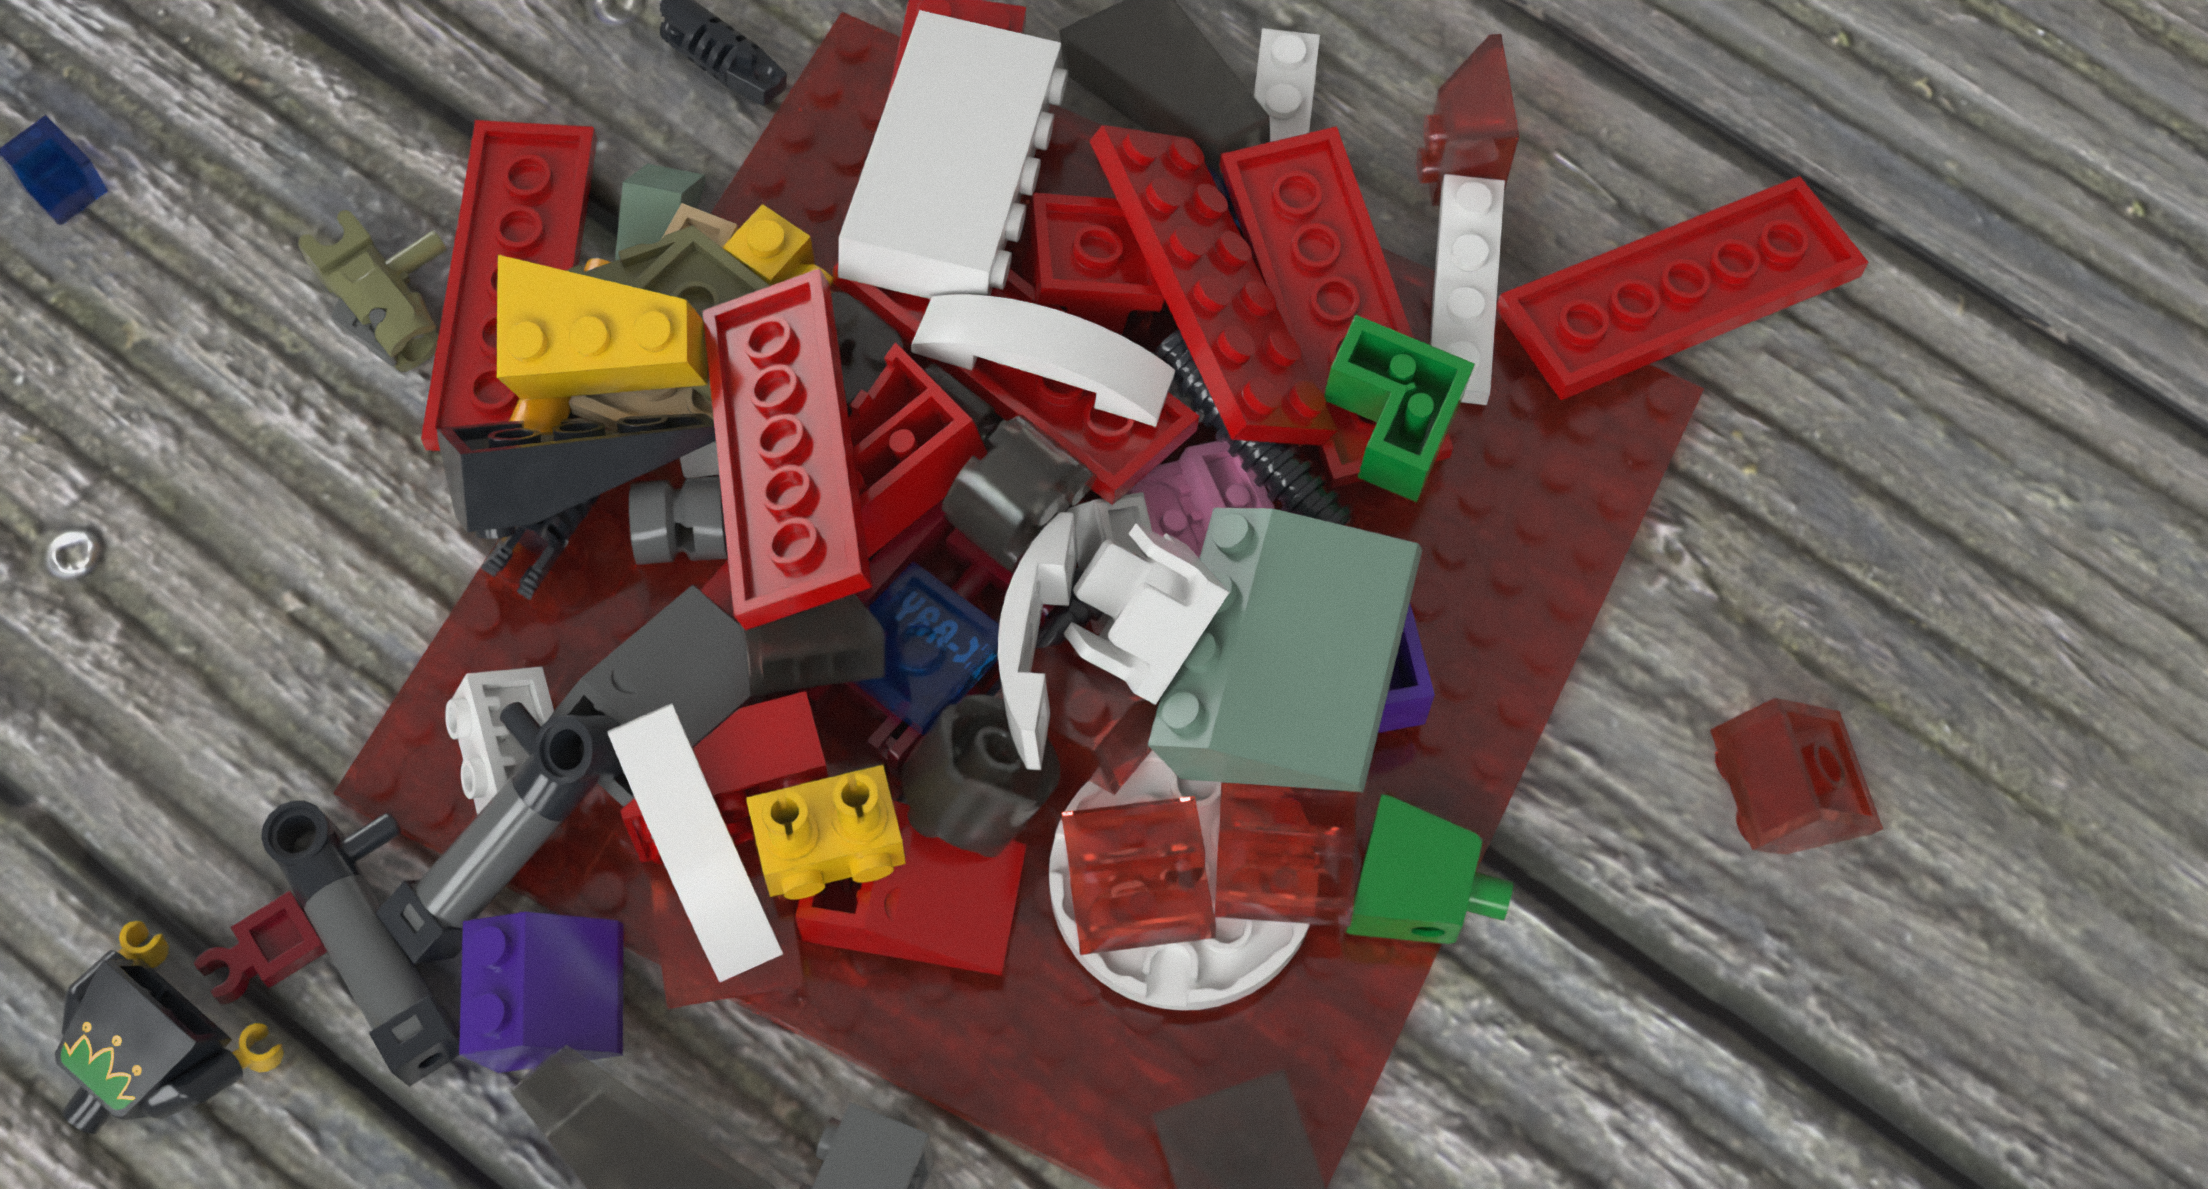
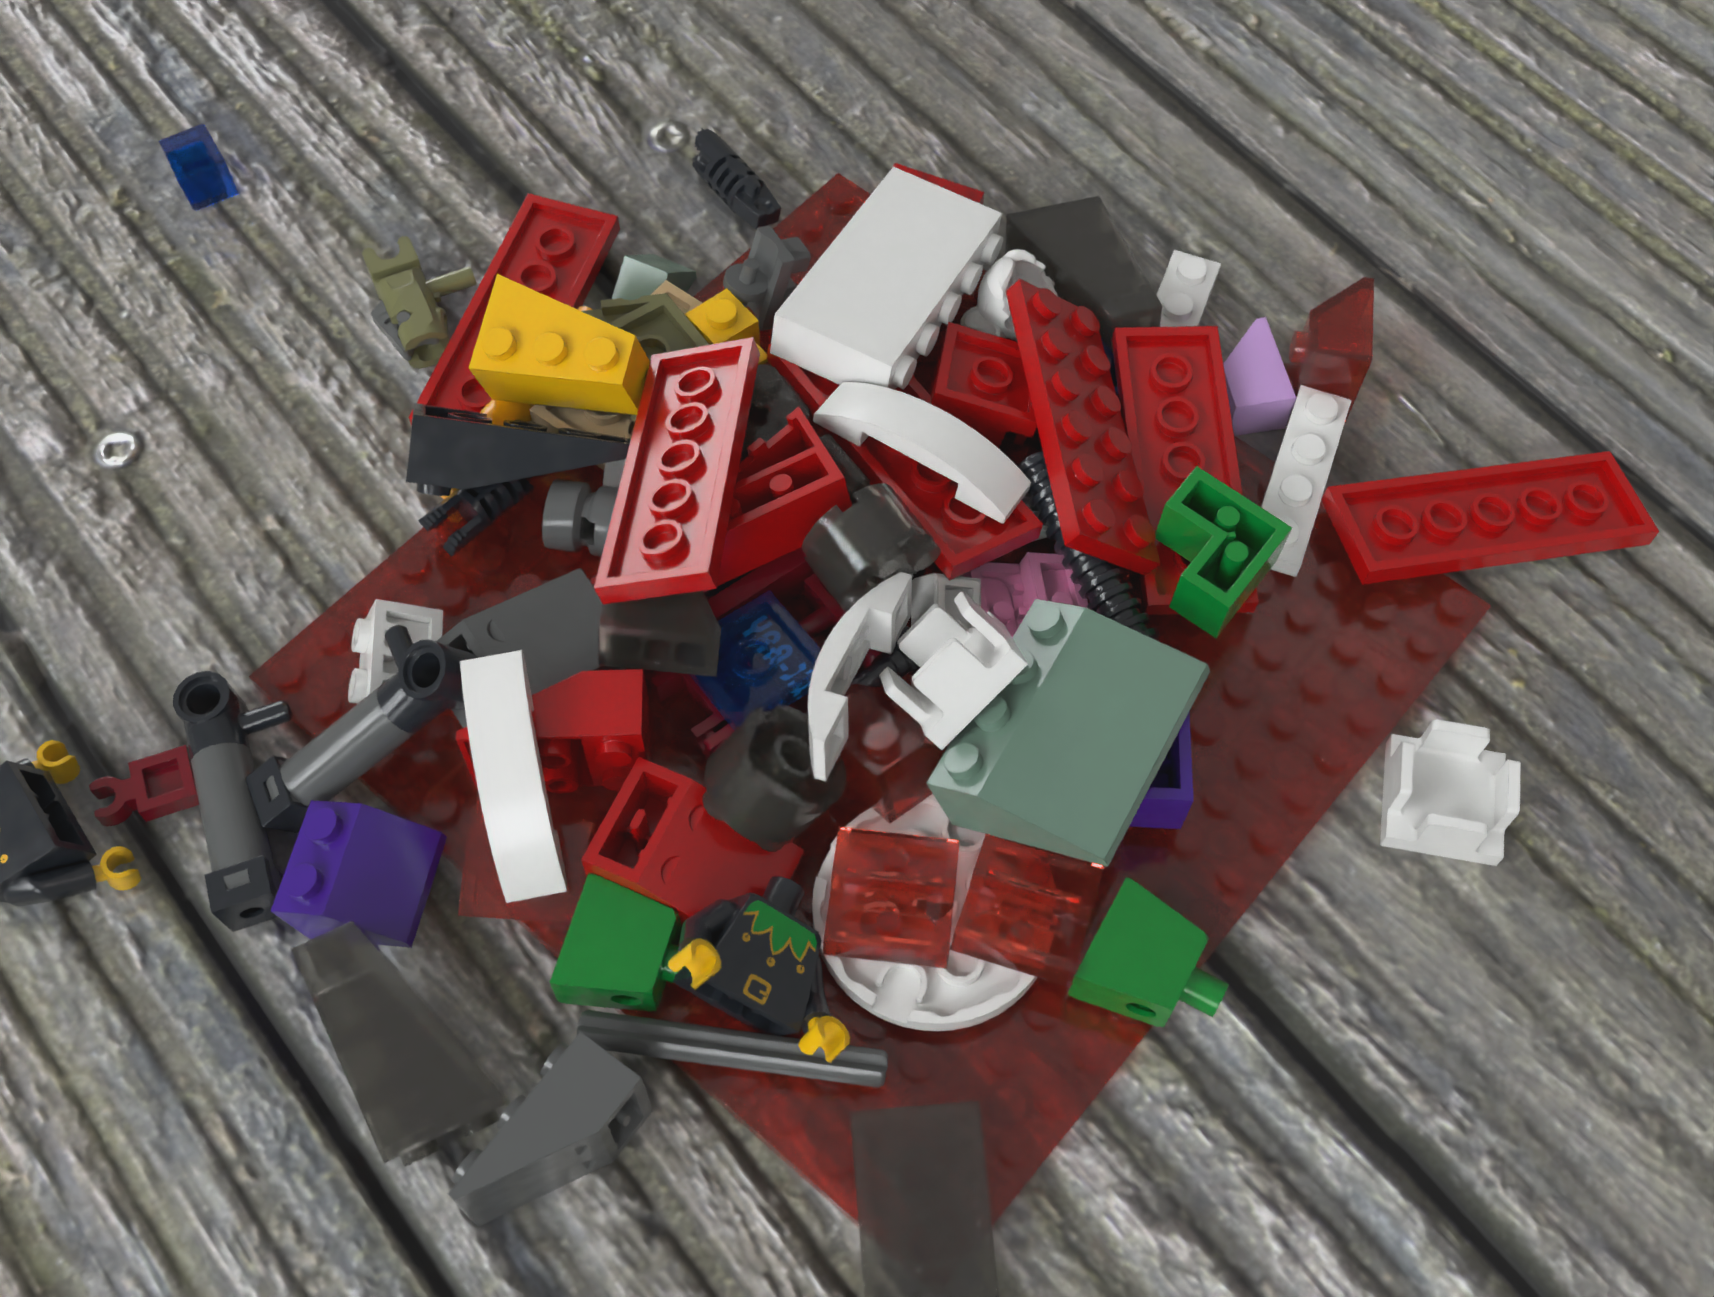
camera: 15 degrees right, 5 degrees down
yellow brick [746,765,906,899] -> none
clear red slope [1710,698,1883,855] -> none
none -> green torso [549,873,682,1011]
none -> dark grey axle [577,1010,888,1088]
none -> torso [668,876,850,1063]
none -> dark grey hips [723,226,811,331]
none -> white hair [961,250,1057,341]
none -> lavender slope [1223,317,1296,436]
none -> white panel [1380,719,1521,866]

